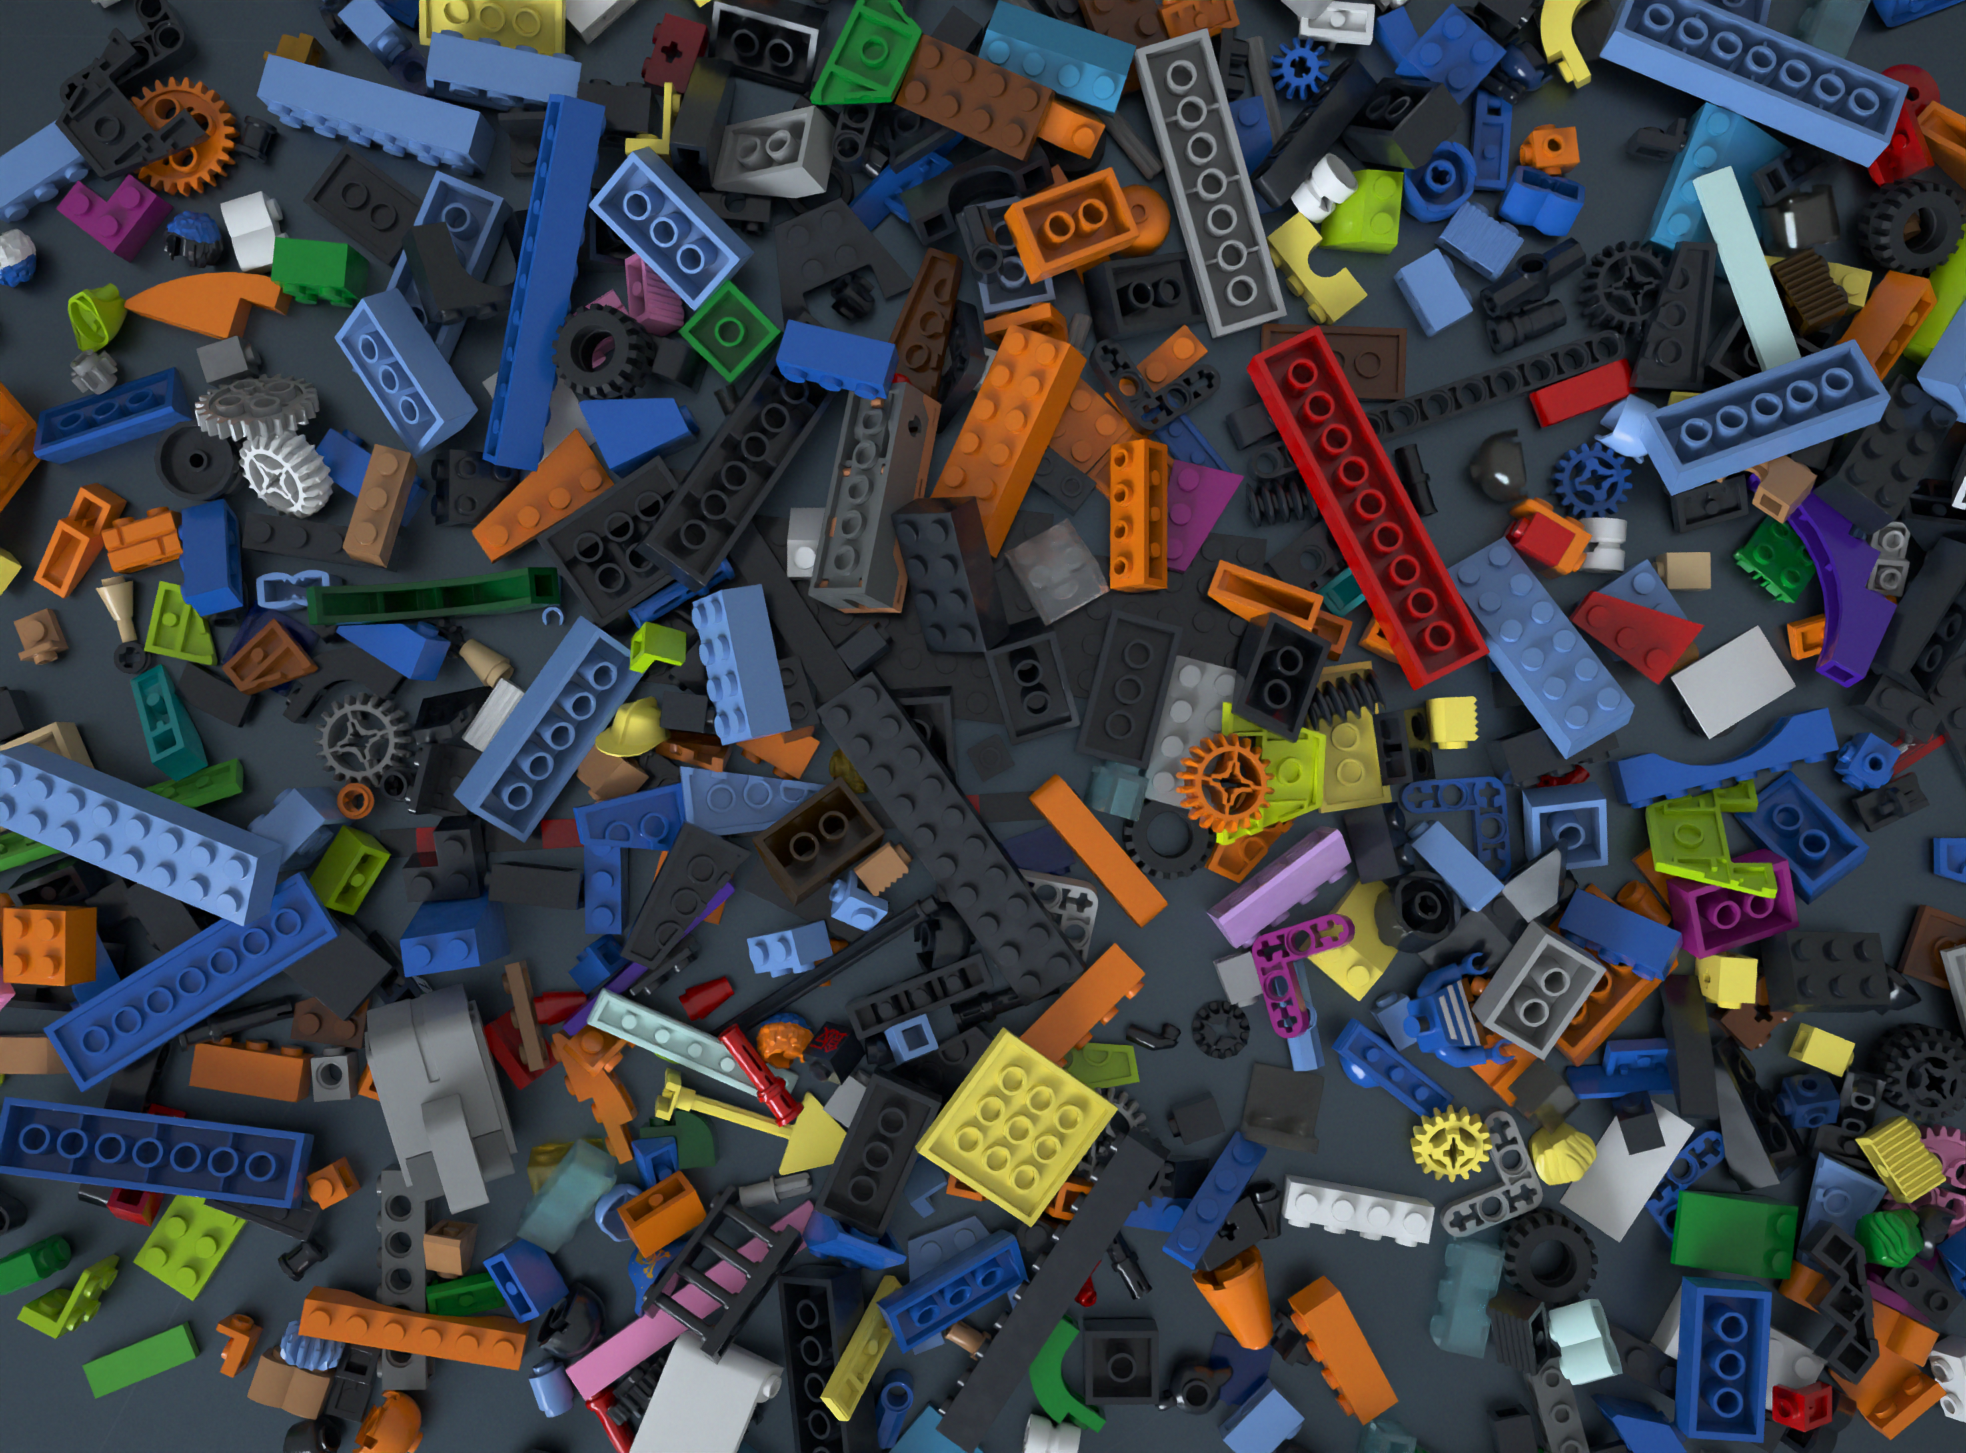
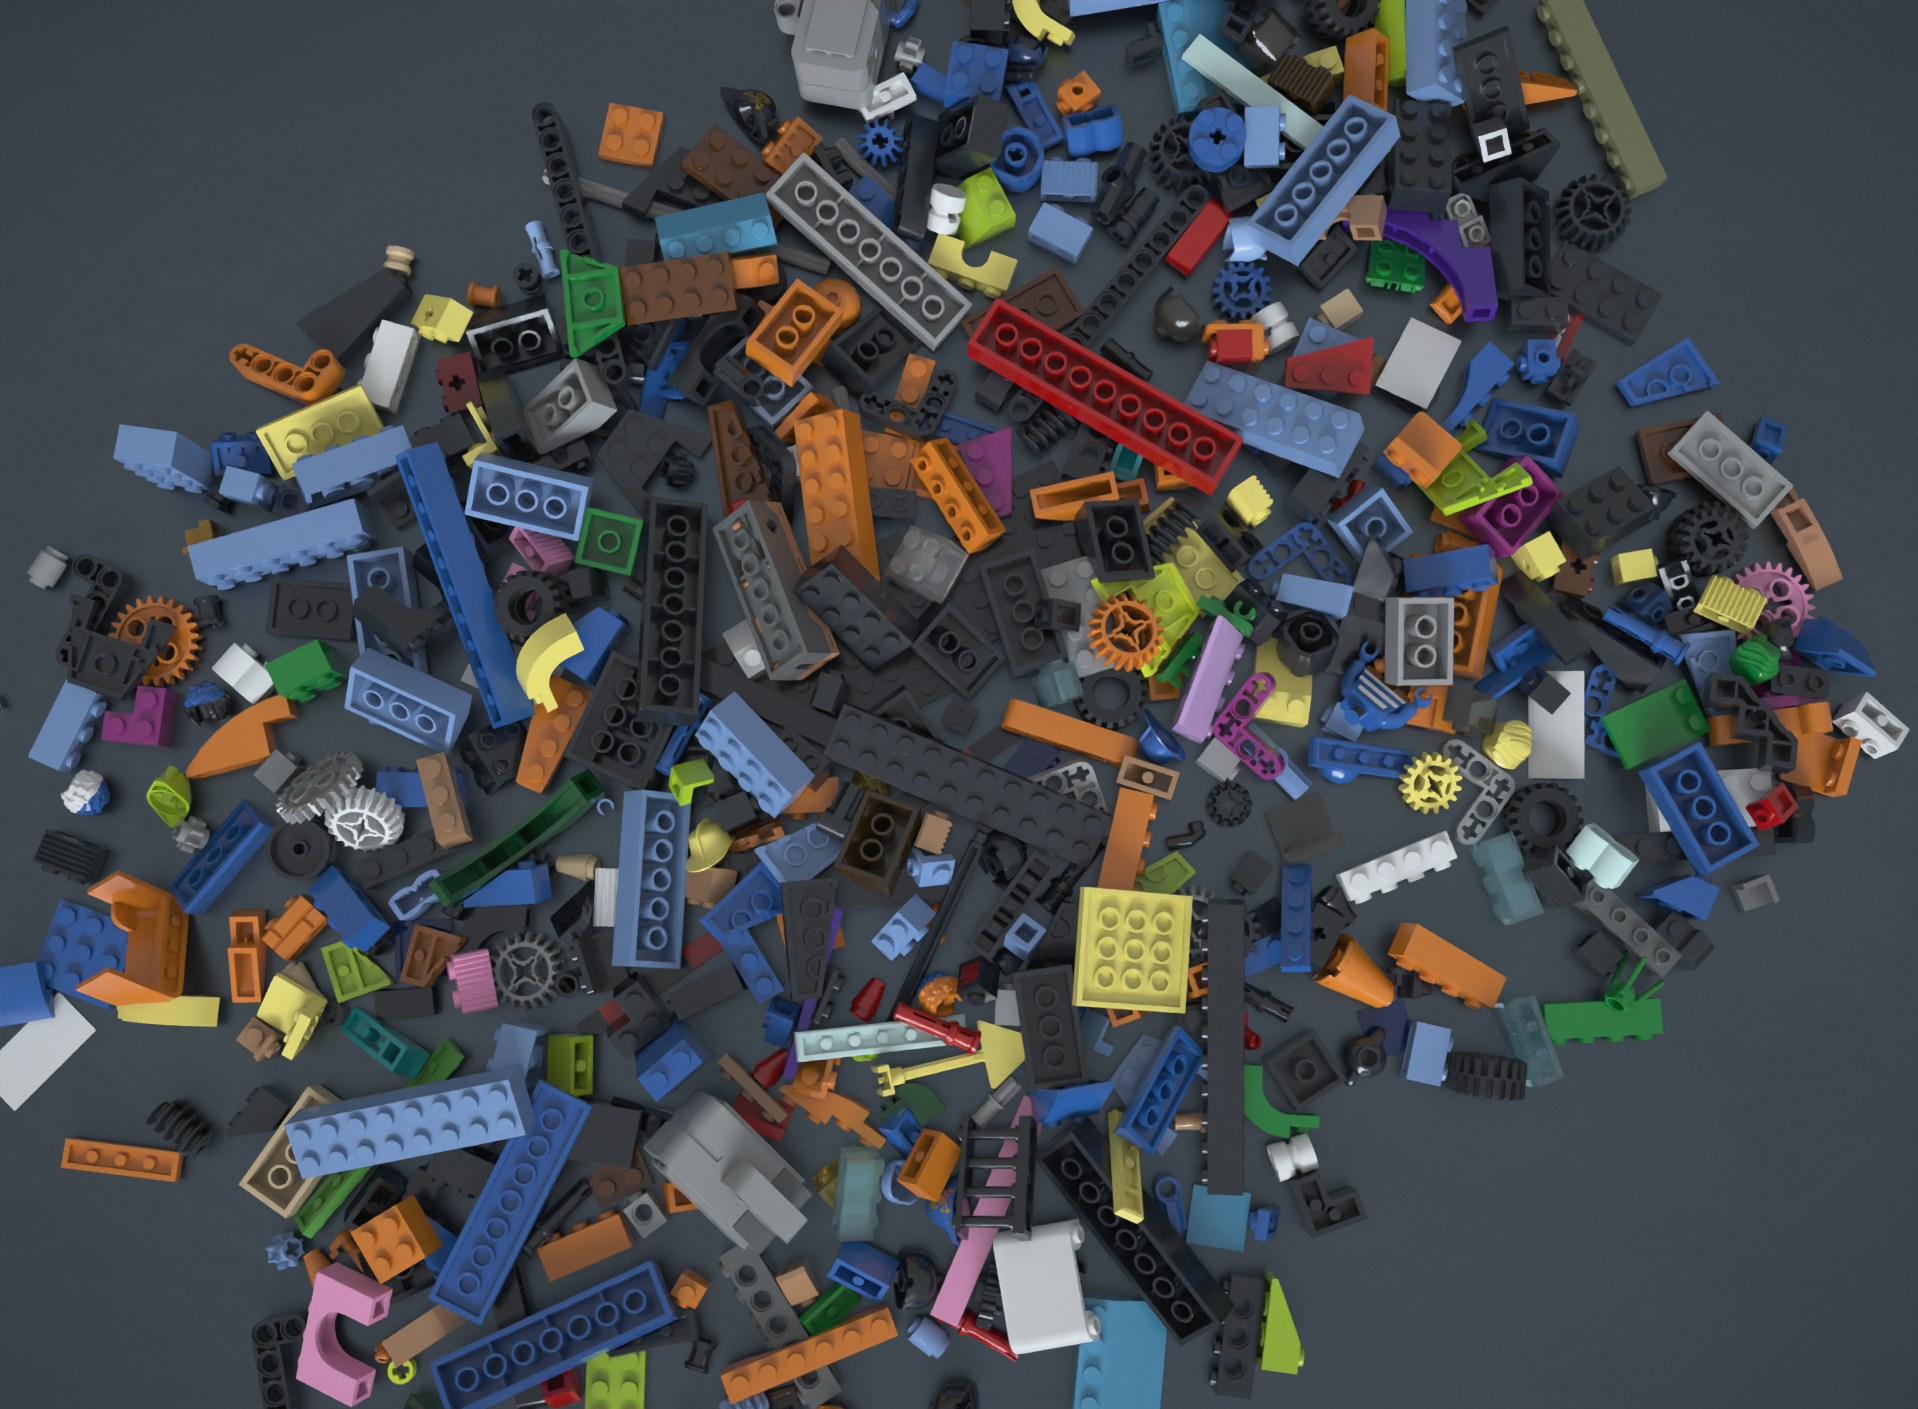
camera: 30 degrees left, 5 degrees down
orange cone [337,783,375,819] -> none
blue brick [776,319,899,400] -> none
none -> light yellow bracket [257,973,328,1060]
none -> bright pink brick [446,948,498,1014]
none -> light yellow arch [516,613,584,712]
none -> black piece [815,781,865,843]
none -> black bracket [1034,598,1081,633]
none -> medium nougat slope [1116,755,1180,801]
none -> blue piece [1138,708,1186,765]
none -> green plate [1153,631,1205,689]
none -> blue brick [1188,107,1246,172]
none -> green plate [1196,595,1257,638]
none -> medium blue brick [1244,106,1286,168]
none -> orange bracket [1383,412,1462,489]
none -> blue pin [1602,604,1691,666]

